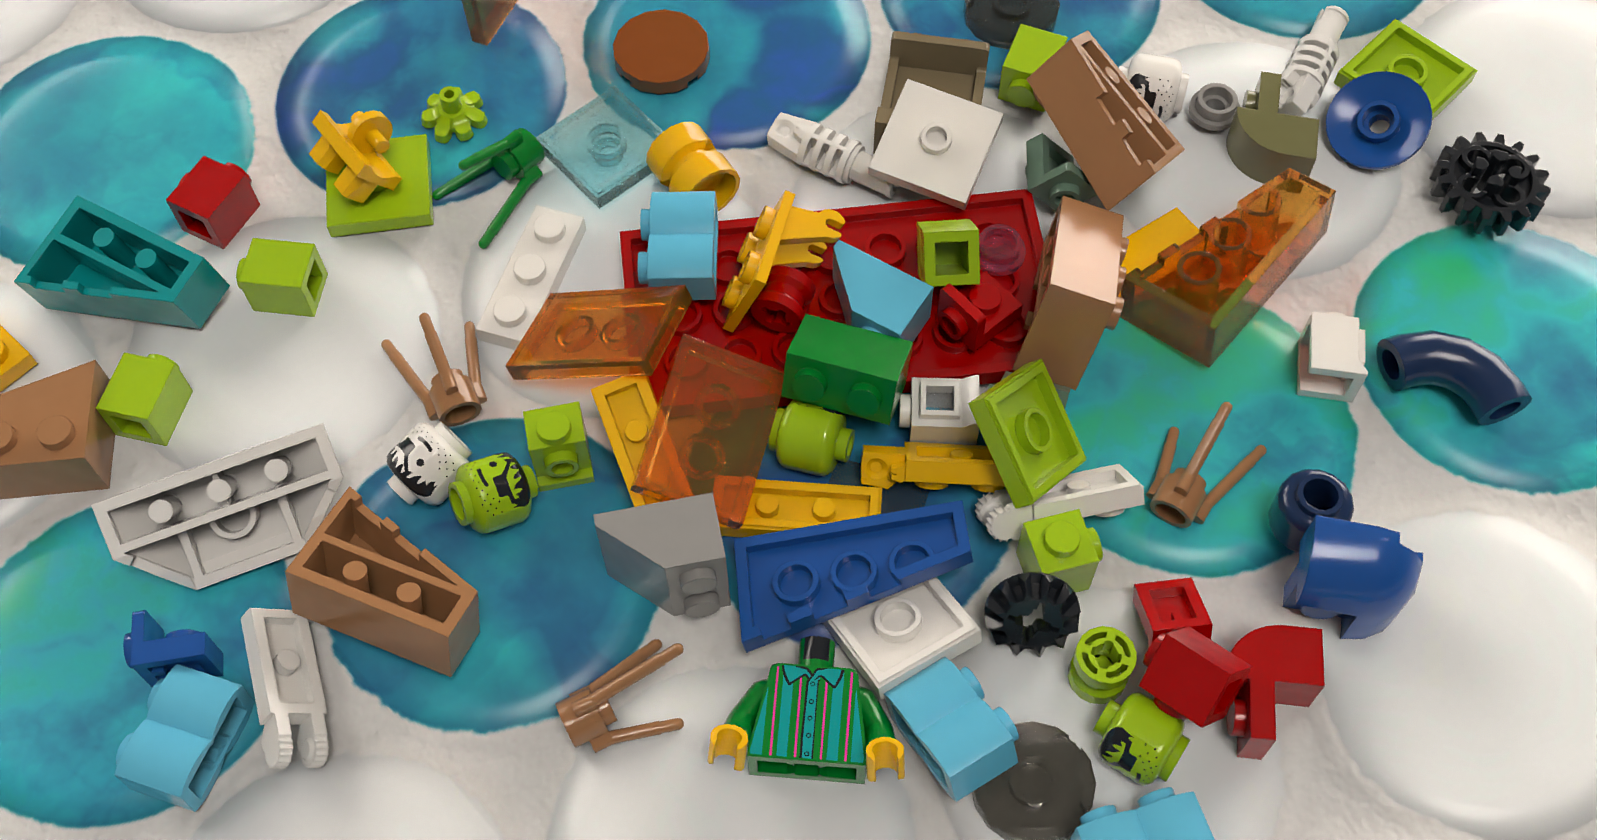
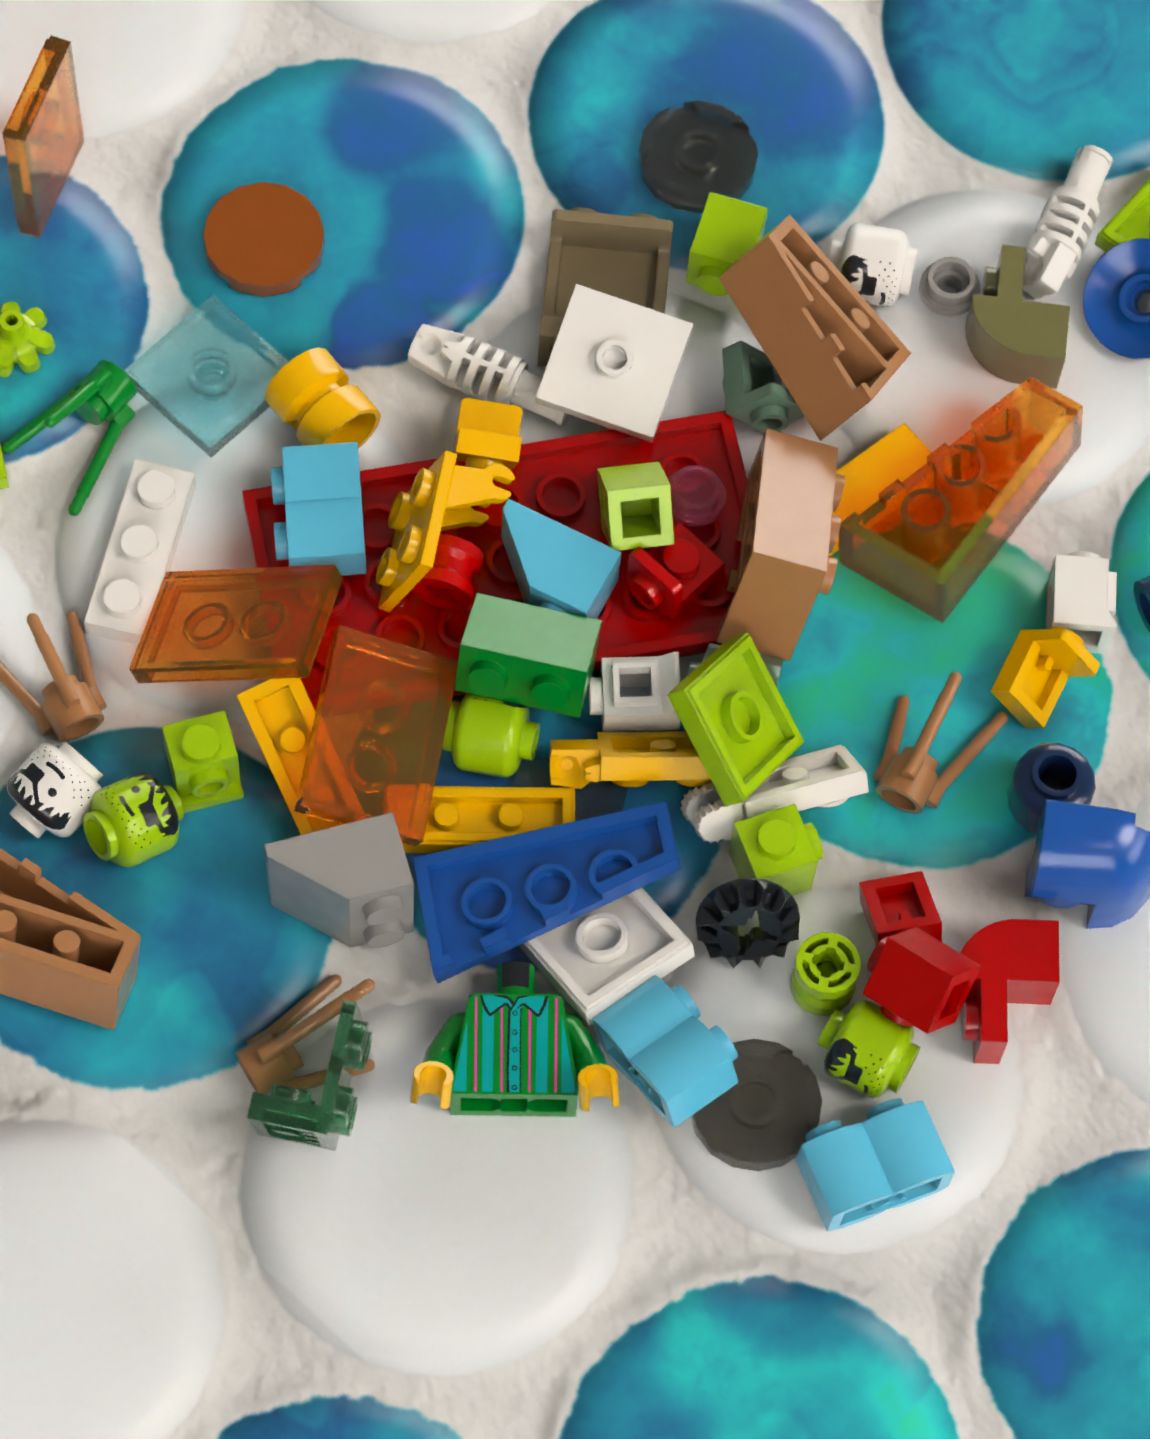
camera: 10 degrees left, 5 degrees up
none -> clear green bracket [247,1000,373,1151]
none -> yellow bracket [453,398,523,469]
none -> yellow bracket [991,627,1100,728]

